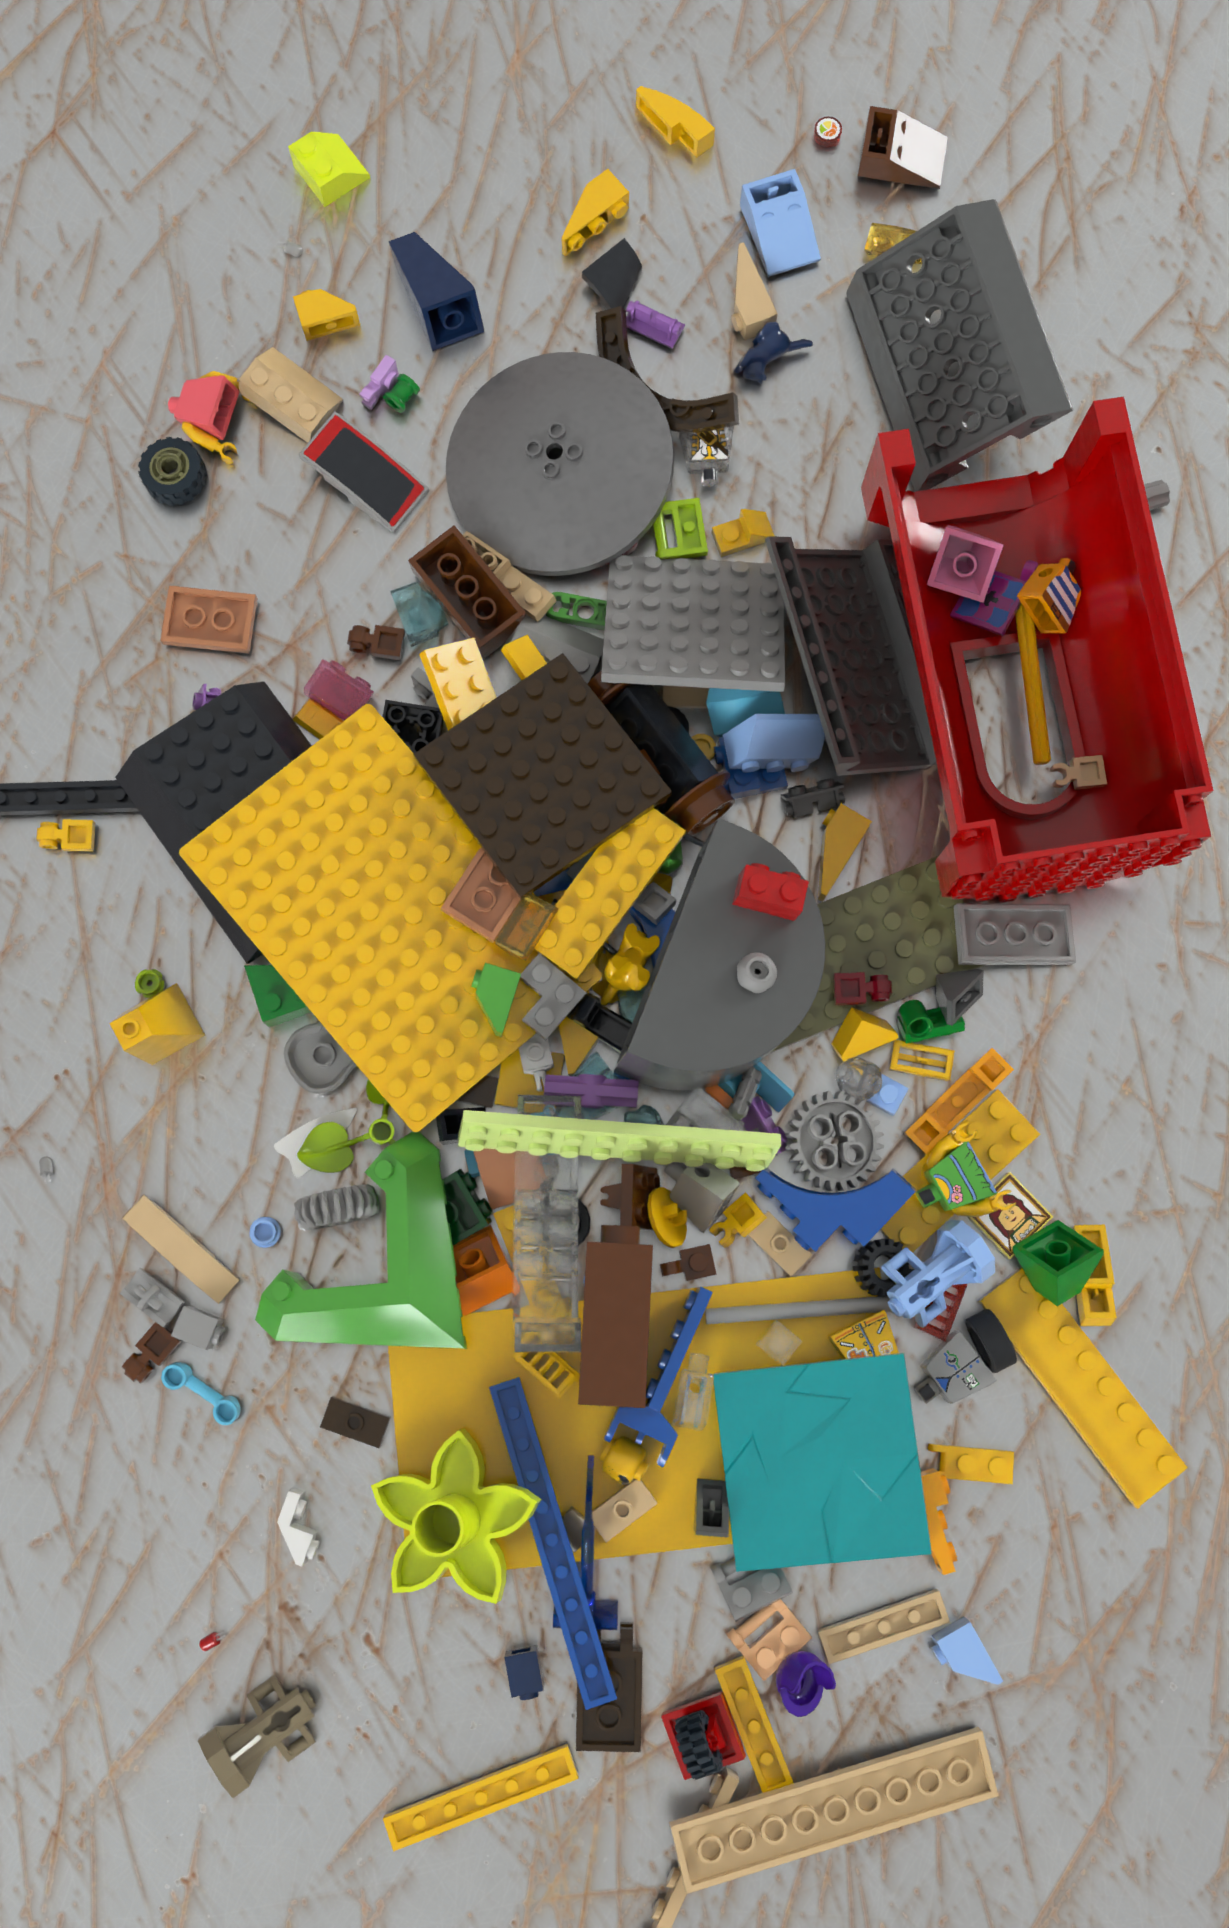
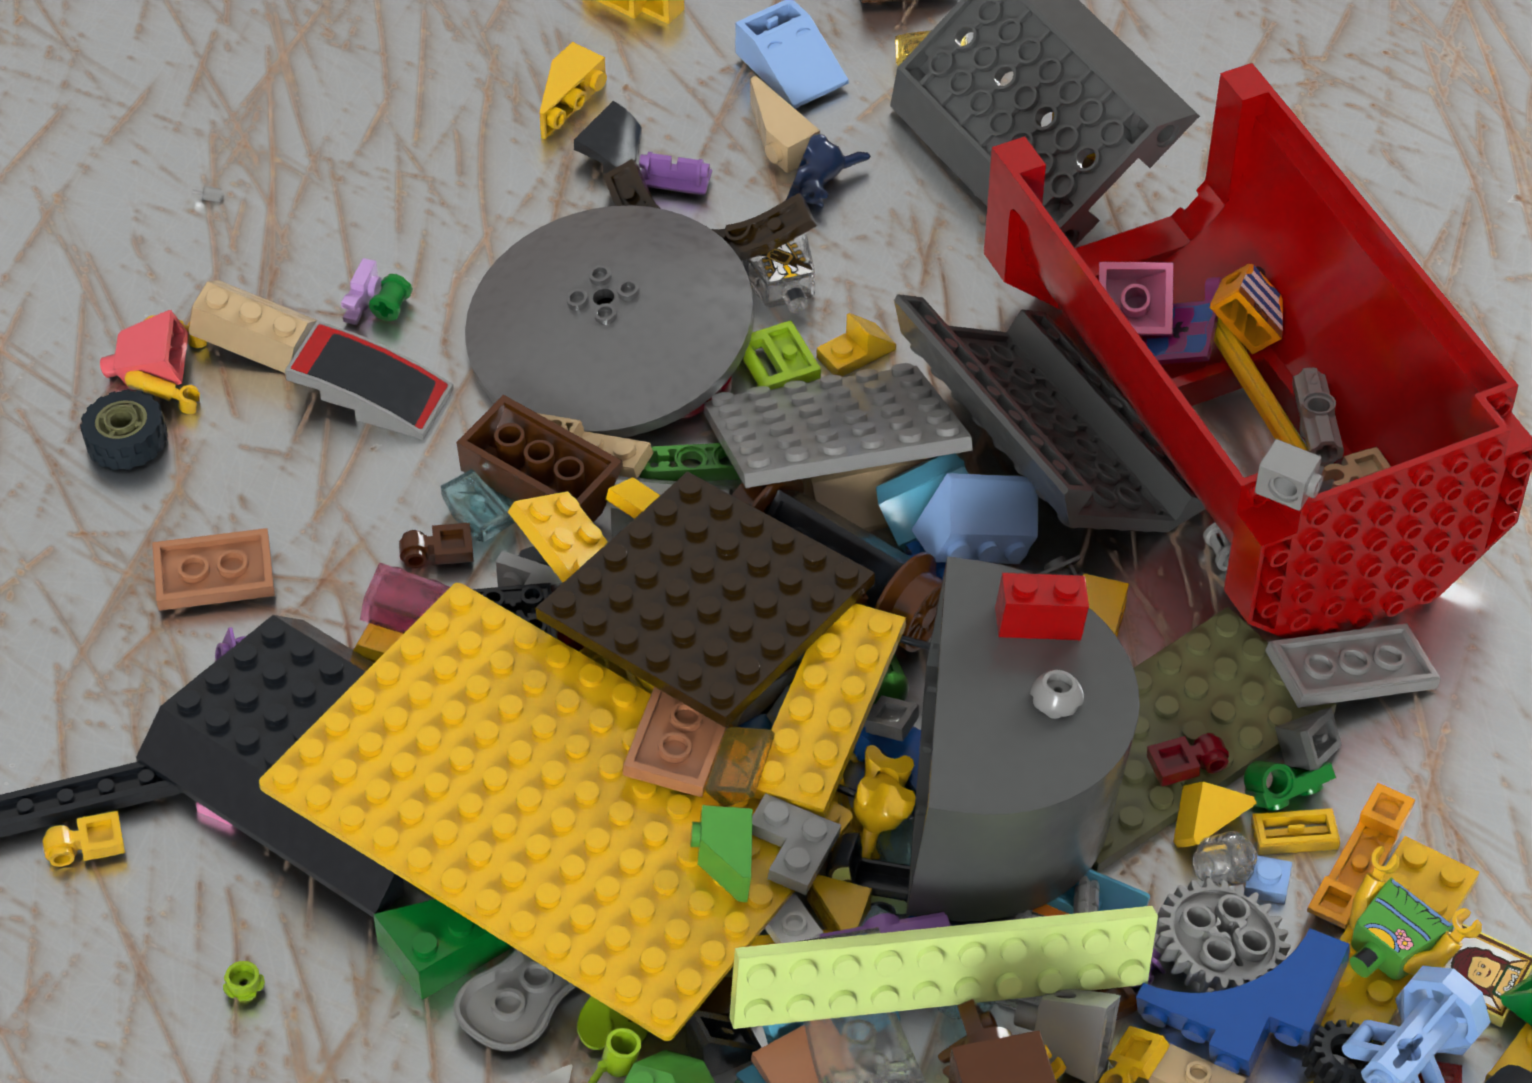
camera: 15 degrees left, 30 degrees down
yellow slope [109,983,206,1065] -> none
neon yellow slope [288,131,370,207] -> none
yellow slope [293,289,360,341] -> none
dark blue slope [388,232,484,351] -> none
none -> light grey brick [1255,439,1324,511]
none -> light grey piece [1292,368,1343,466]

